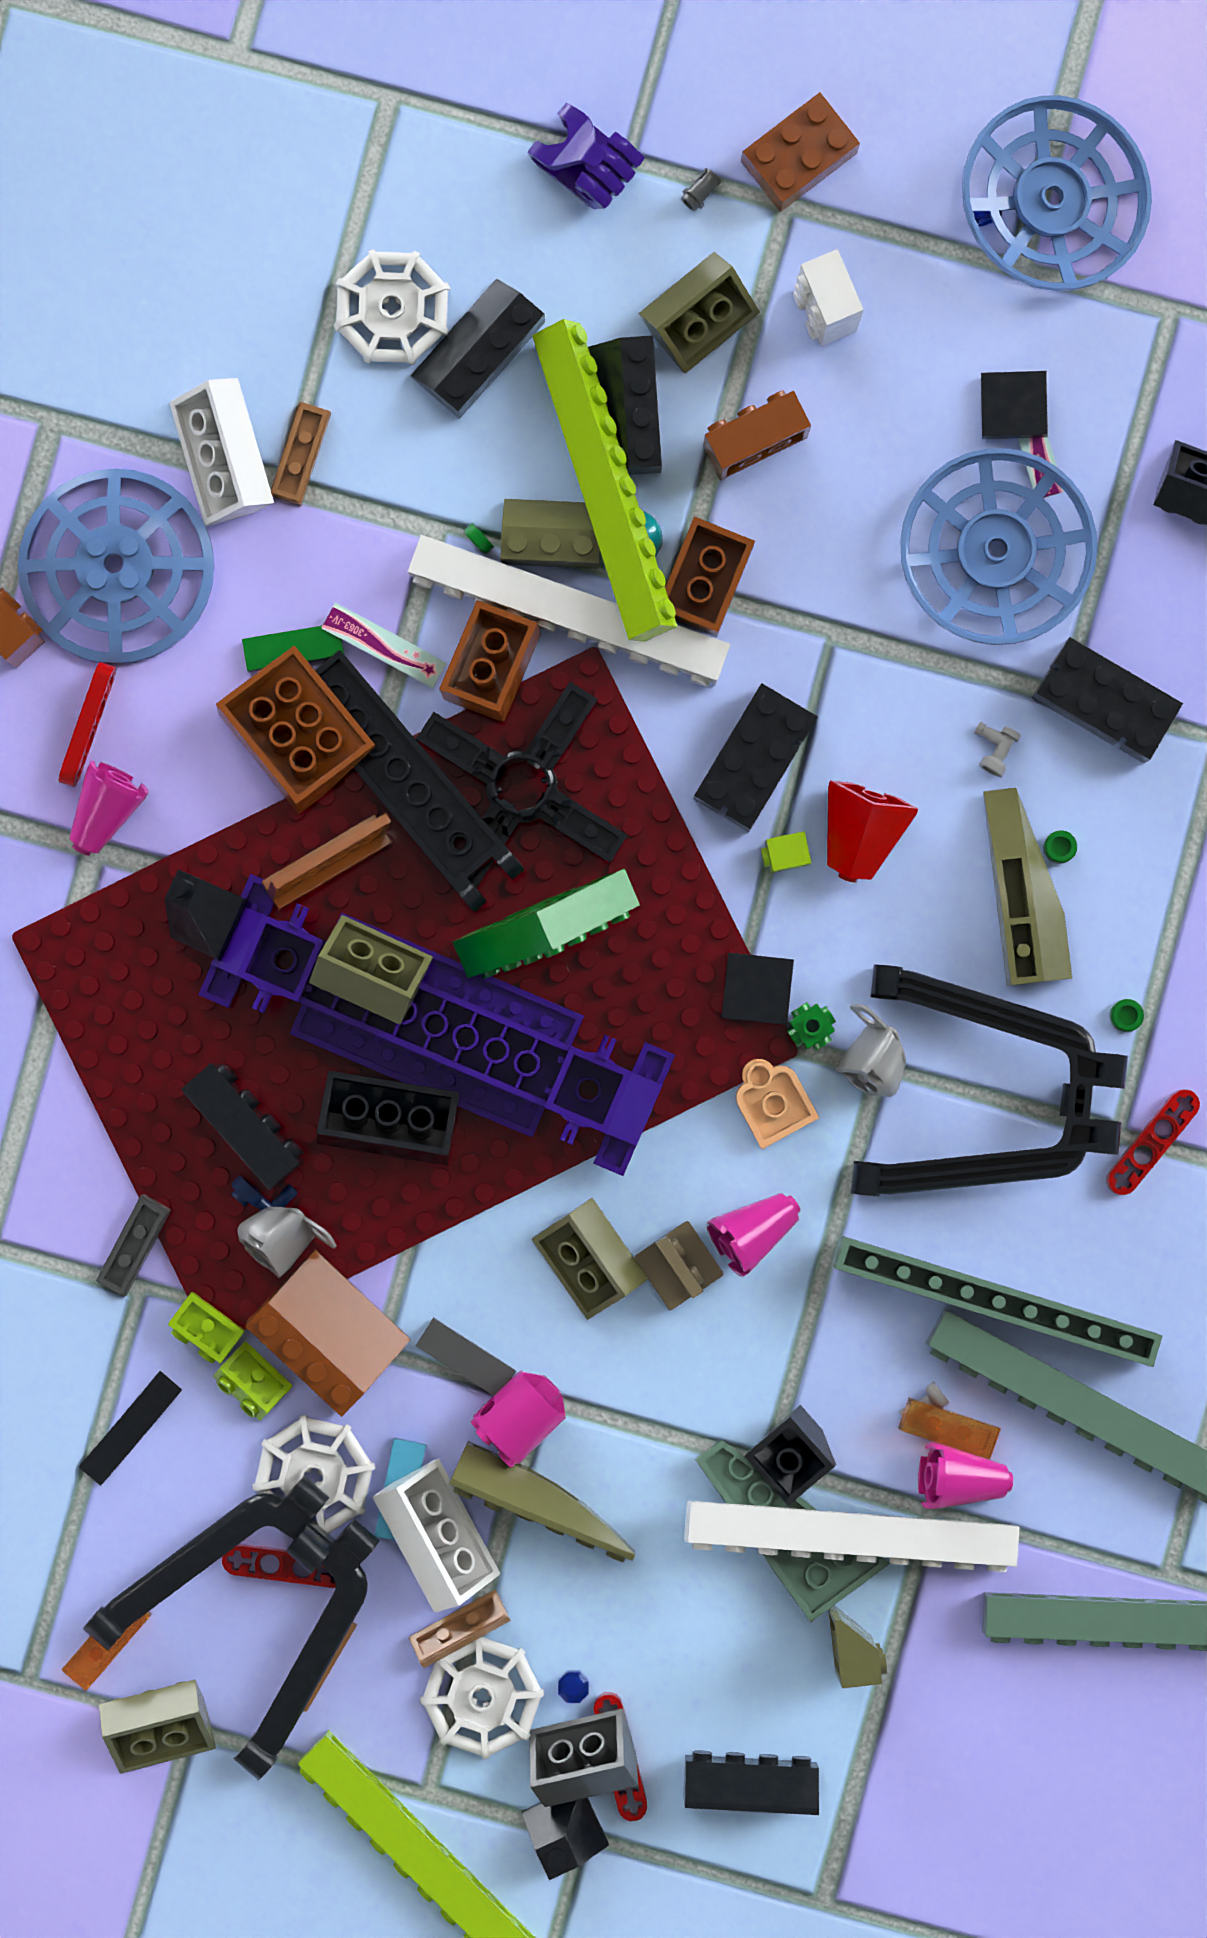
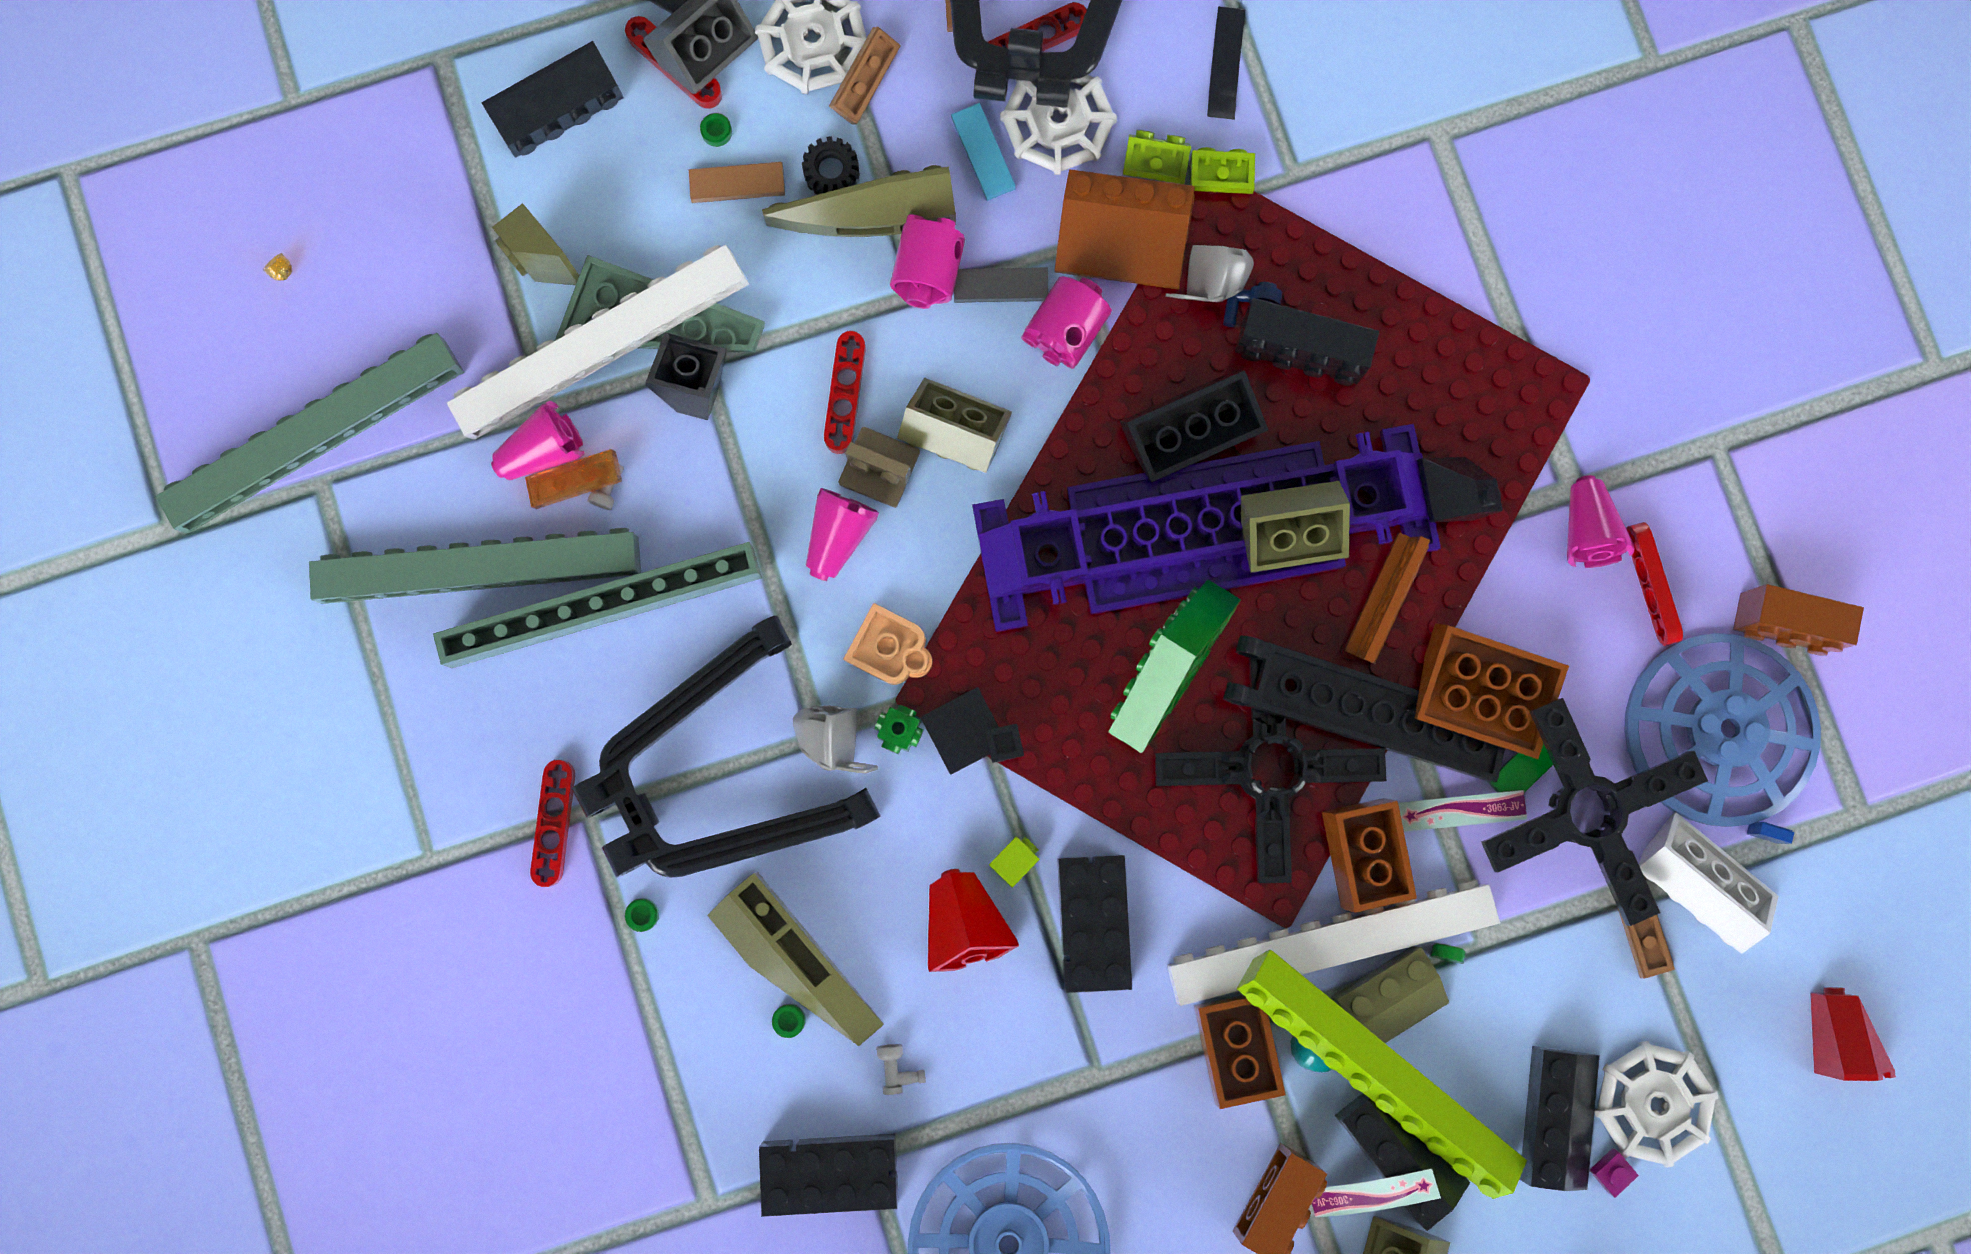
camera: 145 degrees right, 5 degrees down
dark grey tile [96,1194,172,1297] -> none
white slope [373,1458,500,1613] -> none
clear blue tile [558,1670,589,1703] -> none
none -> clear yellow hinge [263,253,293,281]
none -> medium nougat tile [688,162,785,203]
none -> green tile [700,113,732,147]
none -> black tyre [802,136,860,195]
none -> red beam [824,331,866,454]
none -> black plate [985,723,1024,763]
none -> dark pink cylinder [1021,276,1112,369]
none -> sticker [1312,1168,1441,1217]
none -> black piece [1481,698,1708,926]
none -> magenta plate [1589,1148,1639,1198]
none -> blue tile [1747,822,1794,844]
none -> red slope [1810,987,1896,1081]

